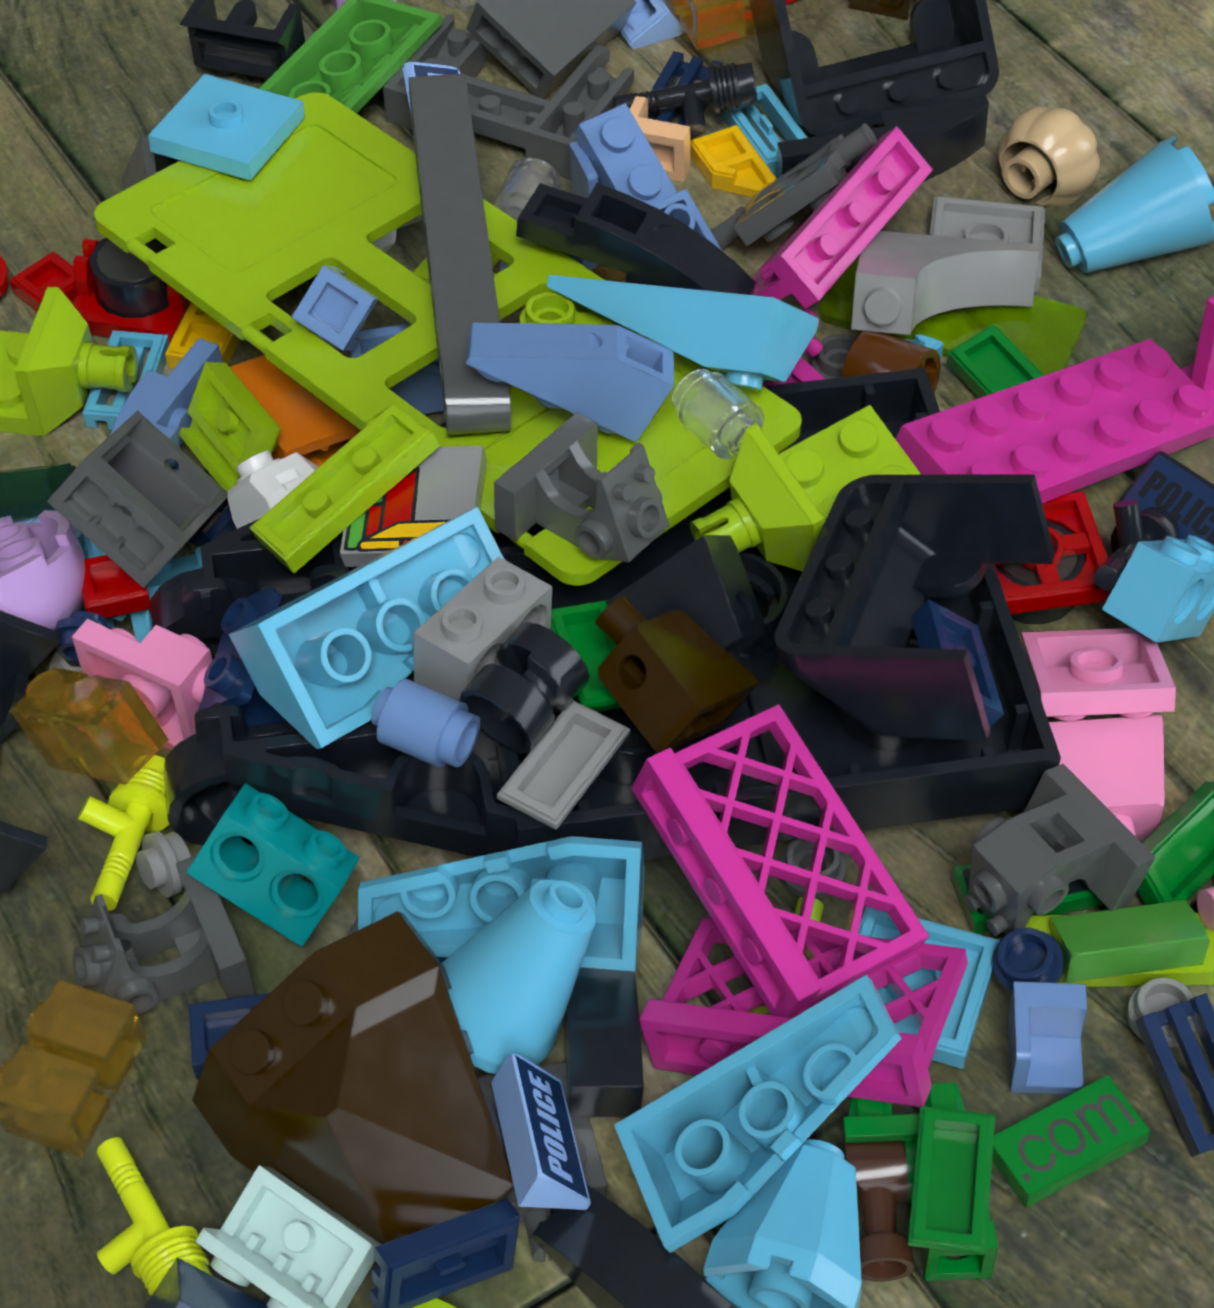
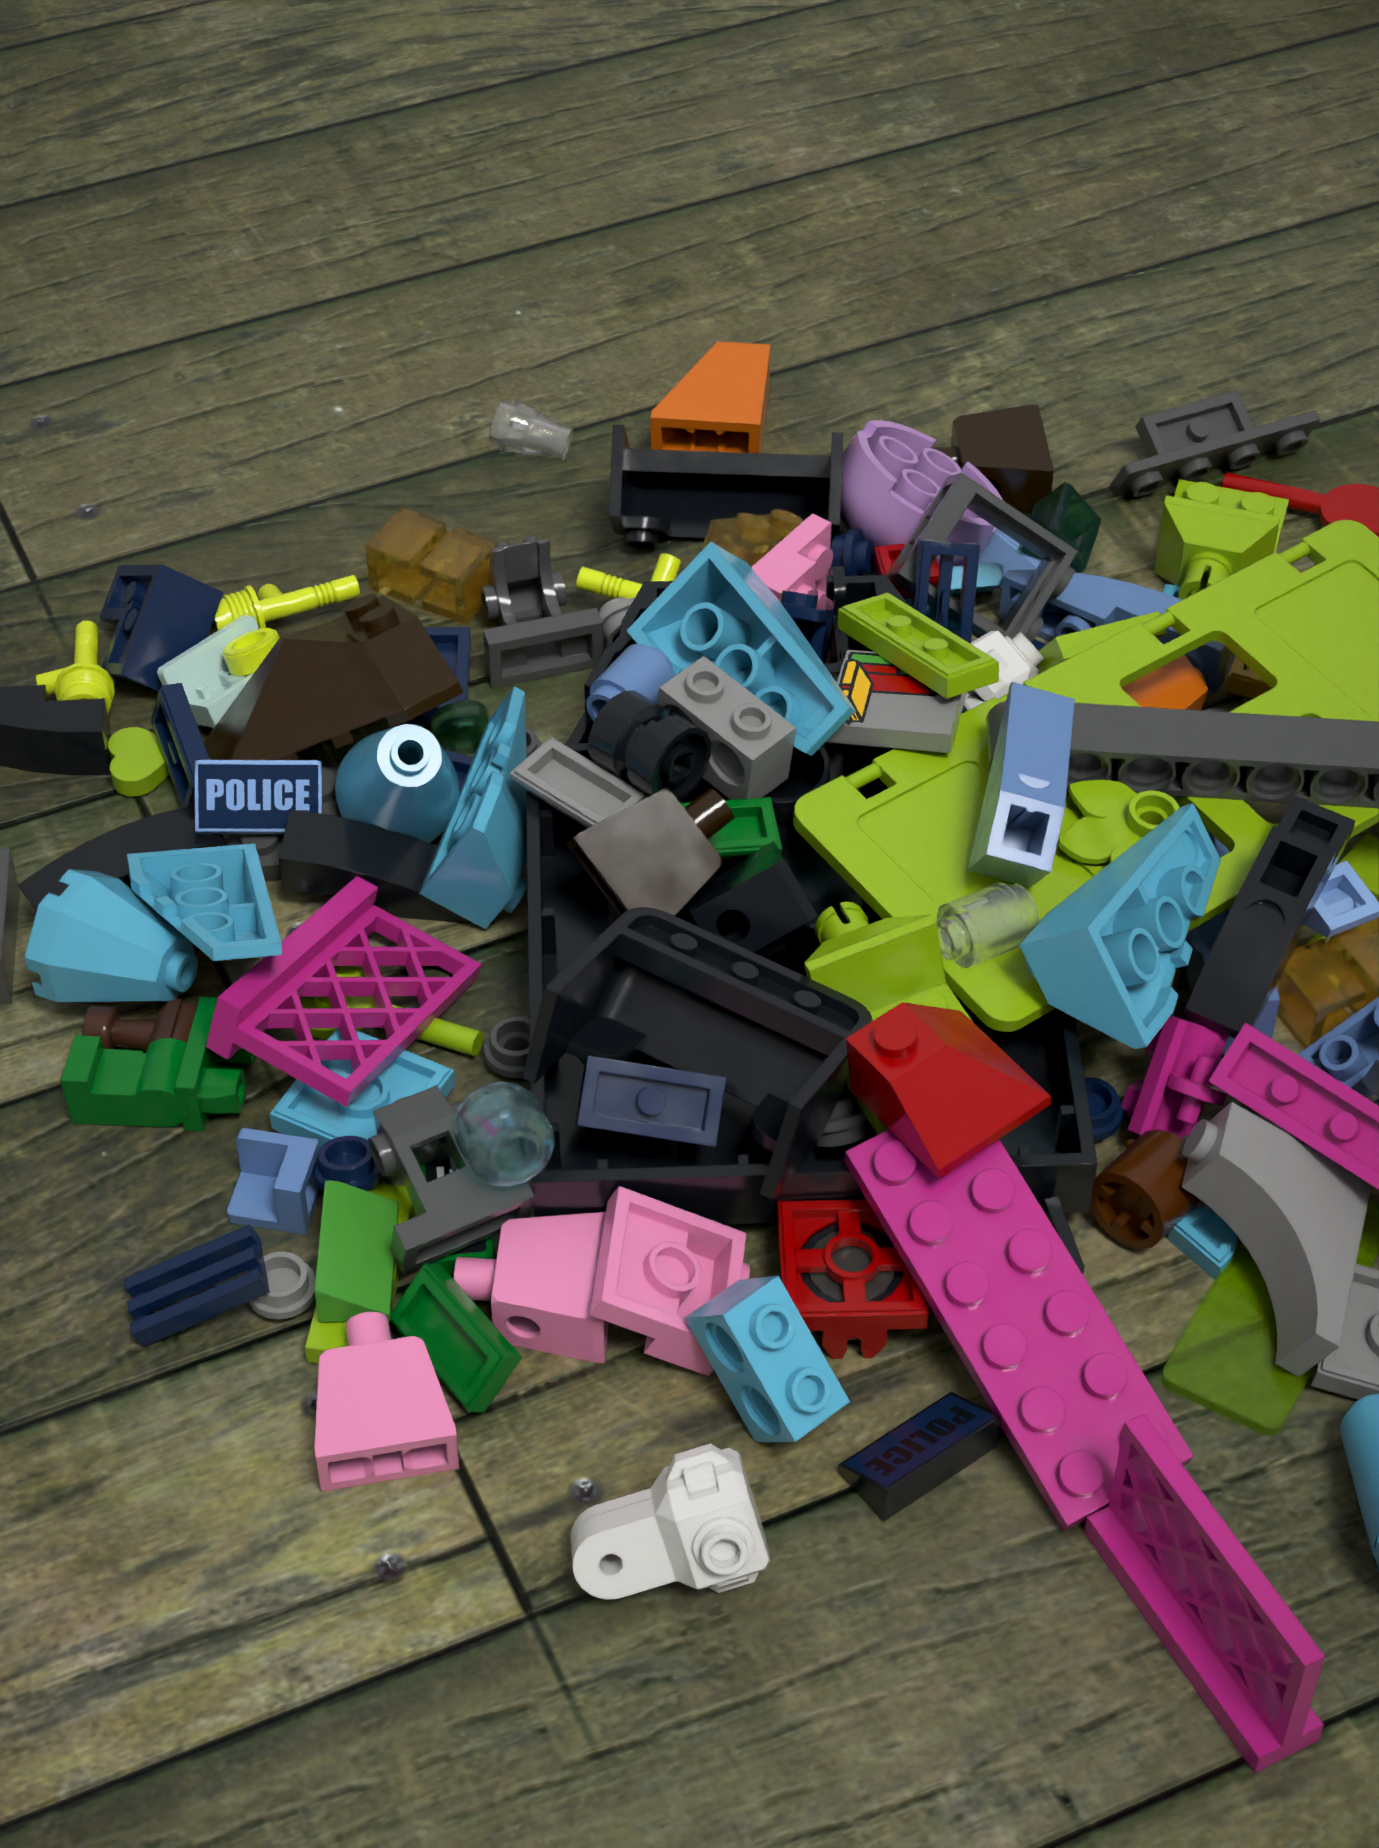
camera: 95 degrees right, 5 degrees down
teal brick [186,783,360,947] -> none
medium blue panel [292,265,379,351] -> none
dark grey tile [494,412,670,562] -> none
dark pink fence [631,704,930,1018] -> none
green tile [908,1106,995,1255] -> none
green tile [947,324,1044,398] -> none
green tile [992,1075,1150,1208] -> none
black piece [1094,500,1179,590] -> none
none -> neon yellow tile [222,628,280,676]
none -> clear light blue head [453,1081,555,1187]
none -> red slope [845,1002,1051,1179]
none -> dark blue tile [912,538,980,643]

